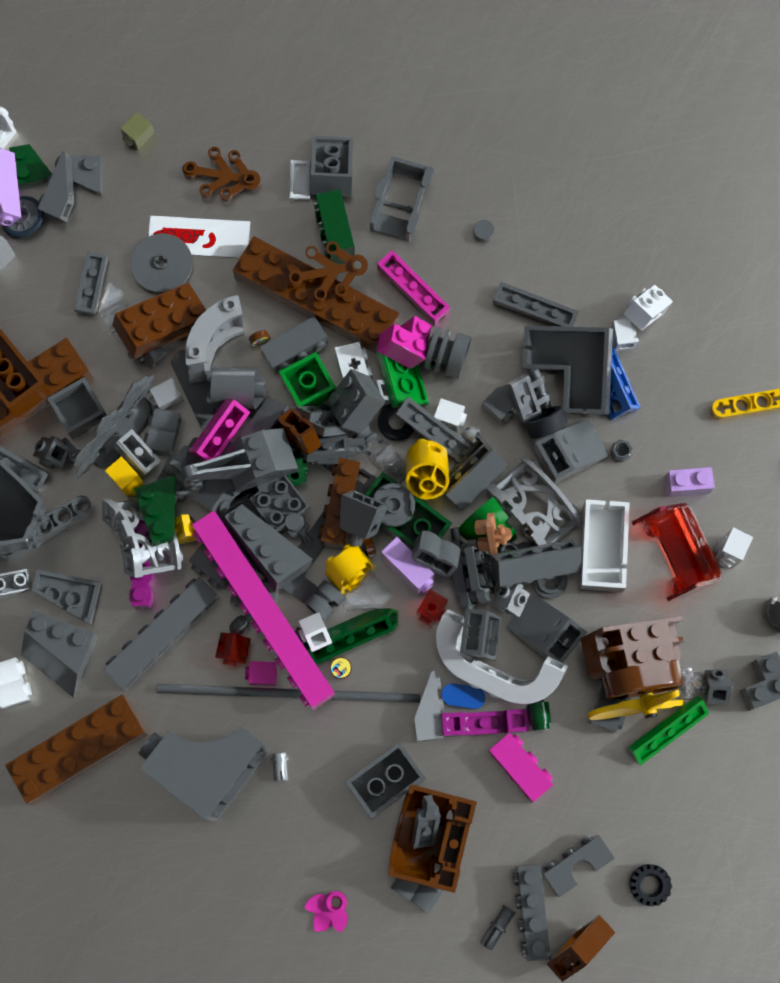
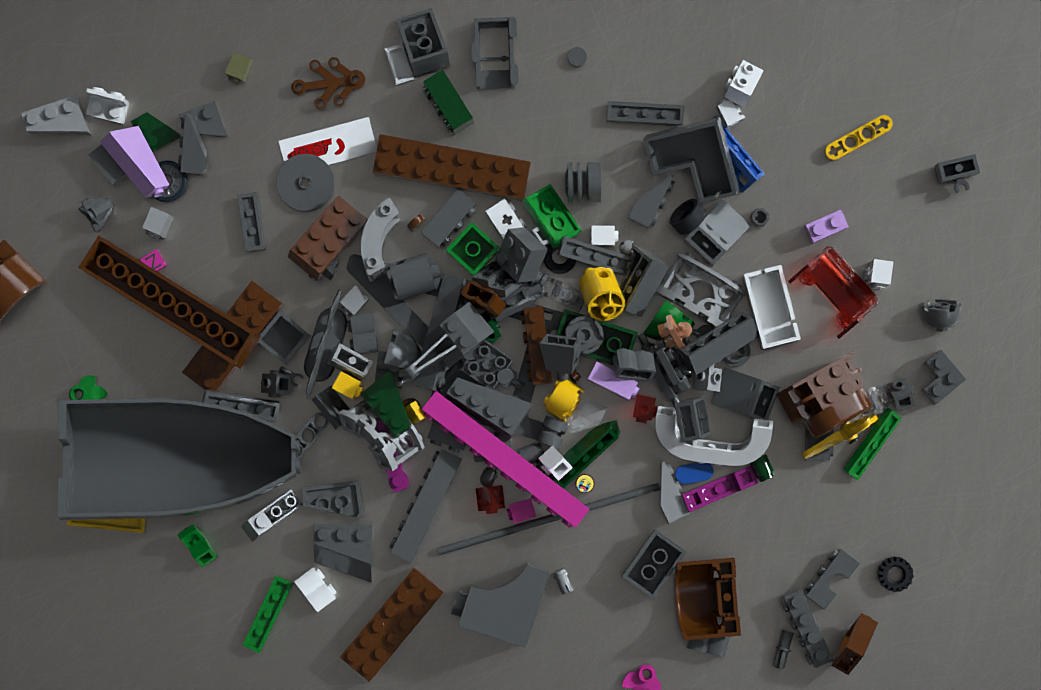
camera: 15 degrees left, 10 degrees up
clear slope [99,282,130,335] -> none
dark pink brick [189,399,250,462] -> none
reddish brown plant [287,242,368,301] -> none
dark pink piece [377,250,450,326] -> none
dark pink brick [377,316,431,369] -> none
dark grey hinge [411,795,441,849] -> none
dark pink brick [488,733,554,803] -> none
flat silver plate [507,368,551,423] -> none
none -> dark grey plate [311,386,349,430]
none -> dark grey brick [518,442,544,464]

